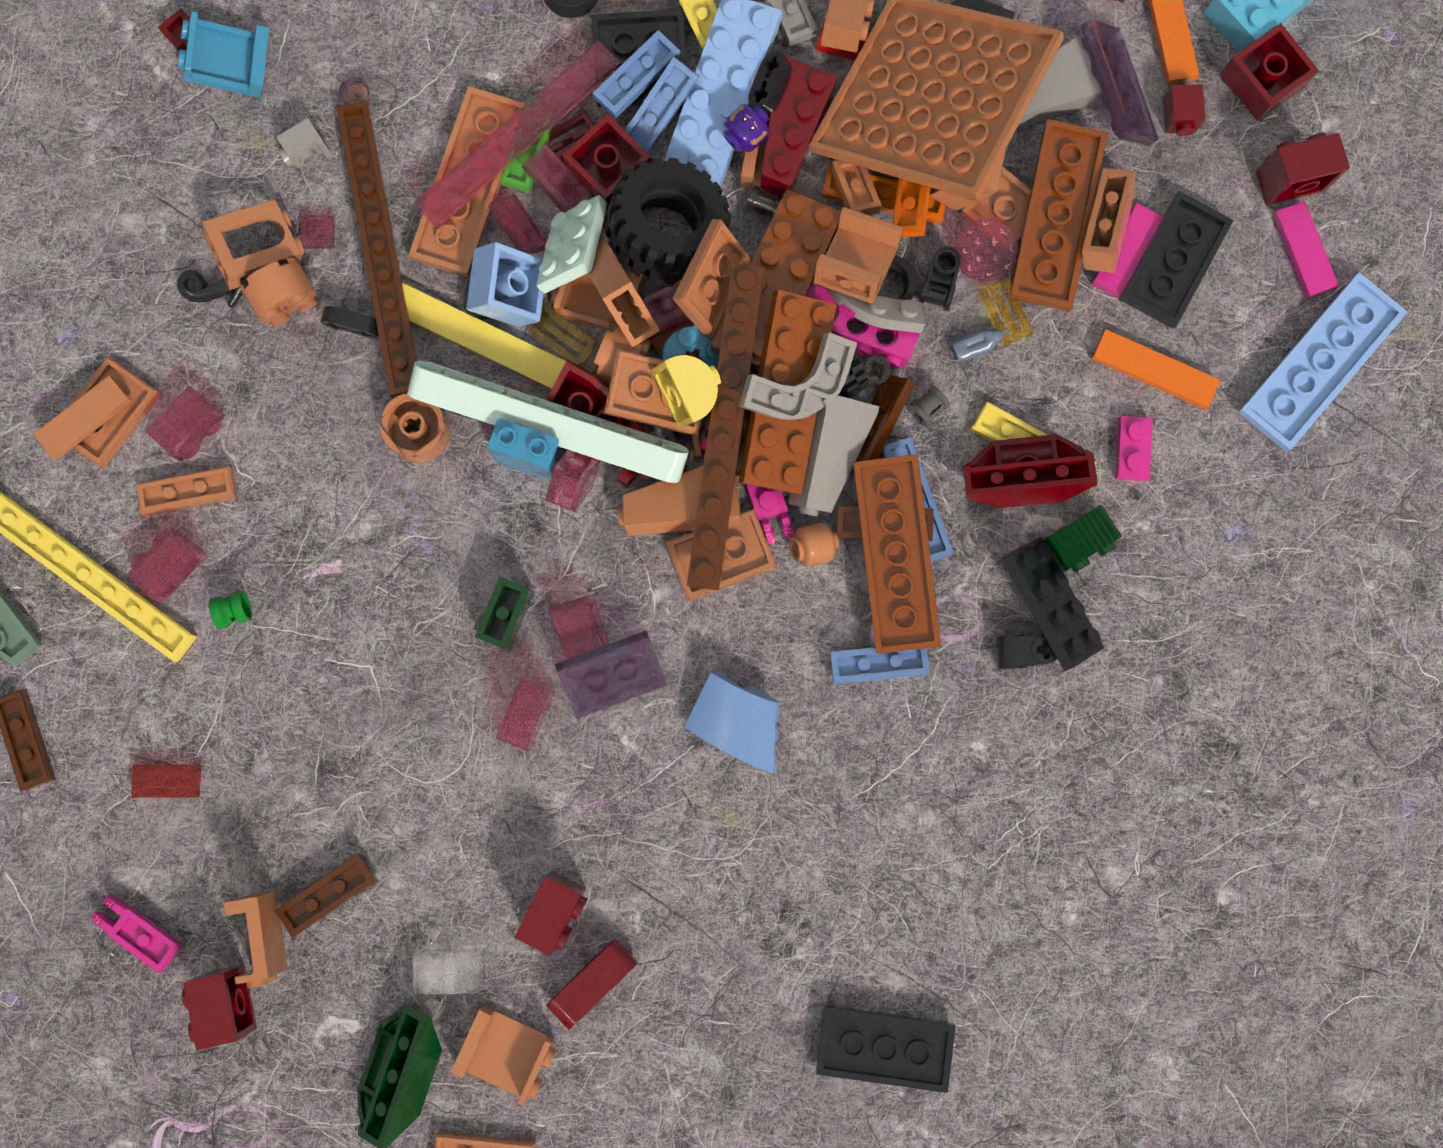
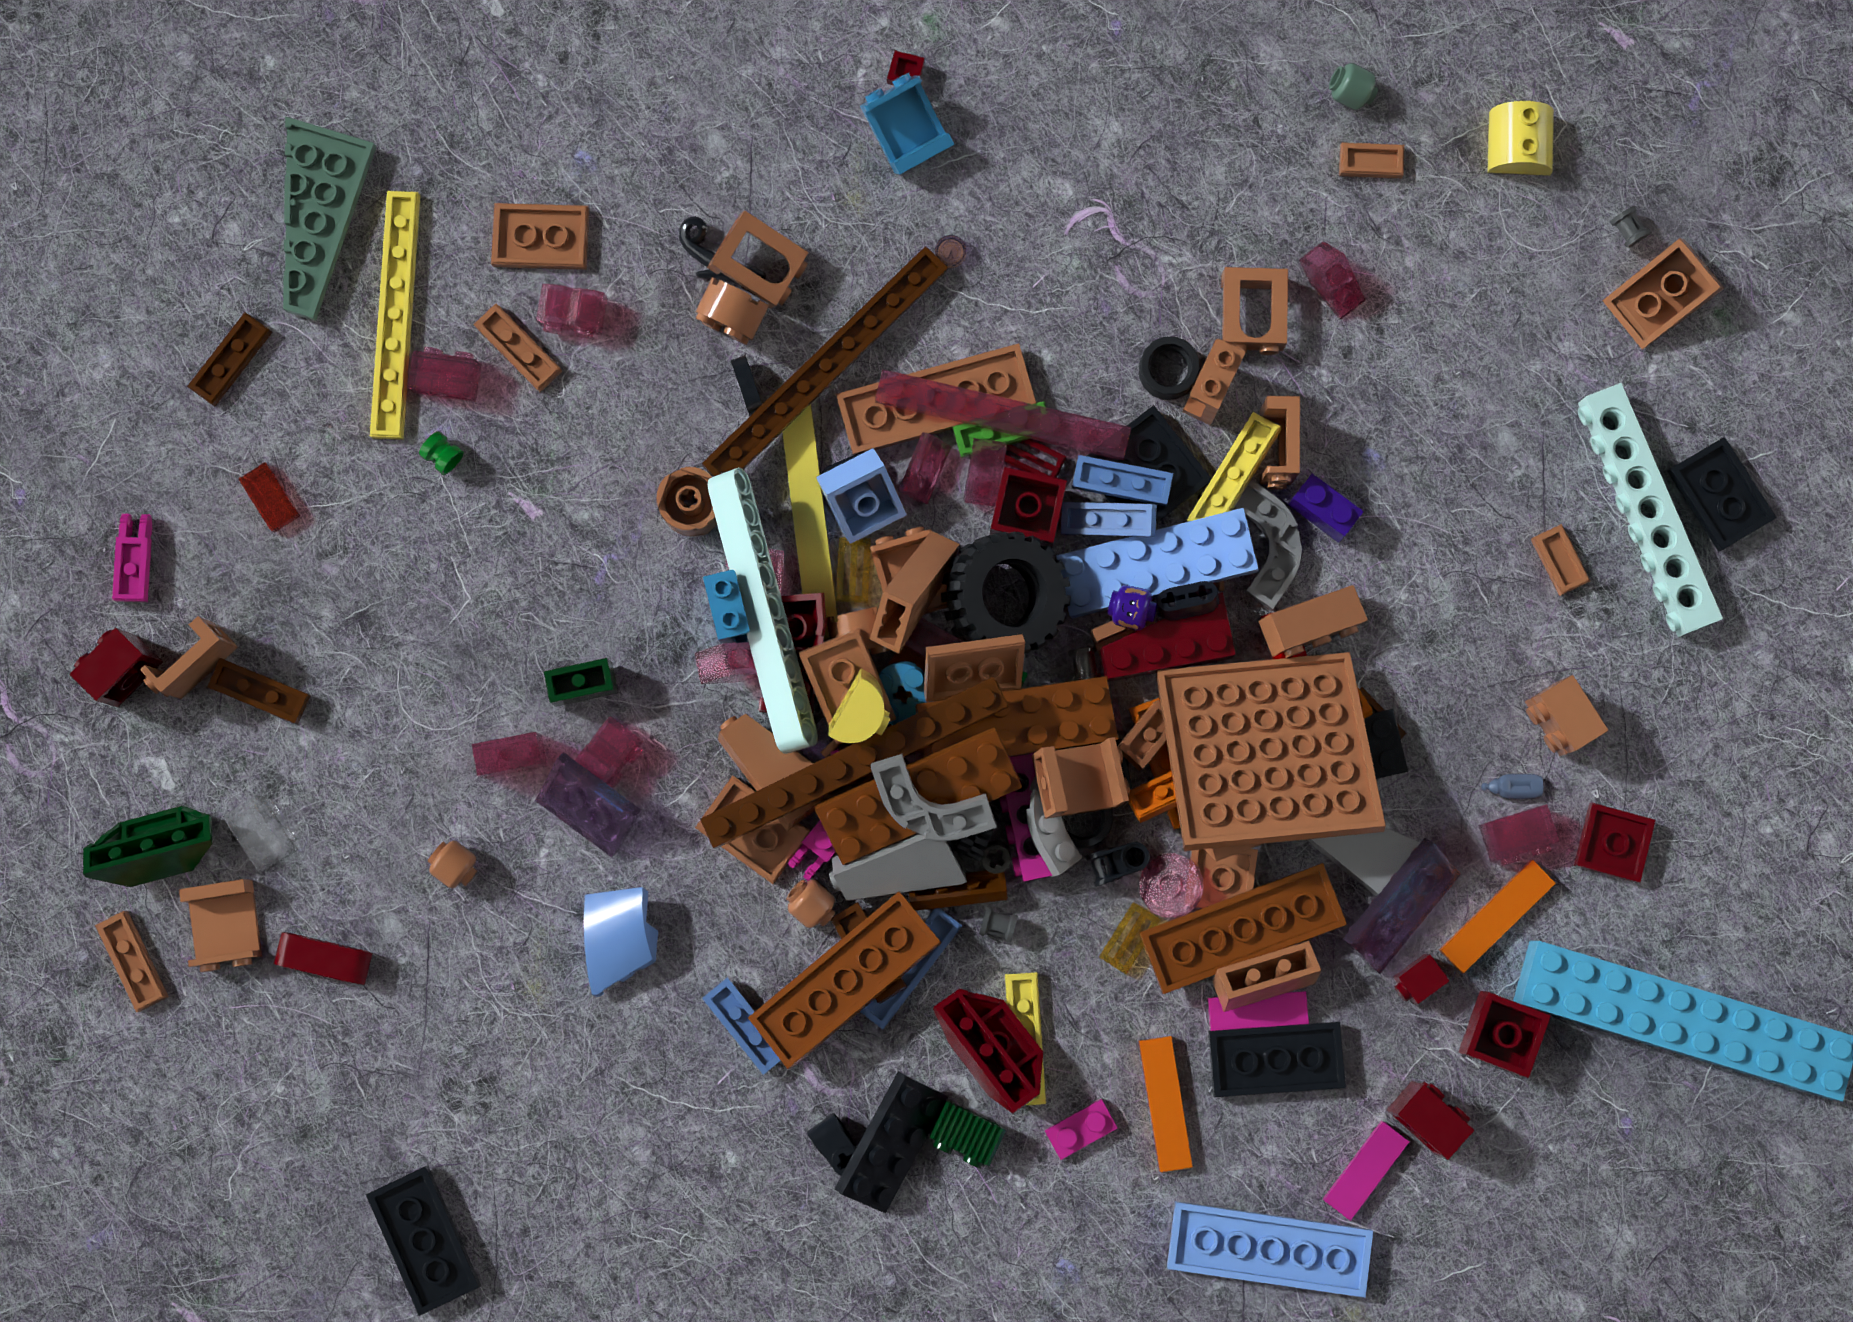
camera: 65 degrees right, 0 degrees up
nougat tile [33,375,132,460] -> none
light grey brick [276,118,332,169] -> none
clear pink tile [301,215,335,249] -> none
dark red brick [514,871,588,956] -> none
light aqua plate [536,195,607,294] -> none
sand blue piece [951,328,1010,361] -> none
none -> nougat head [428,840,478,888]

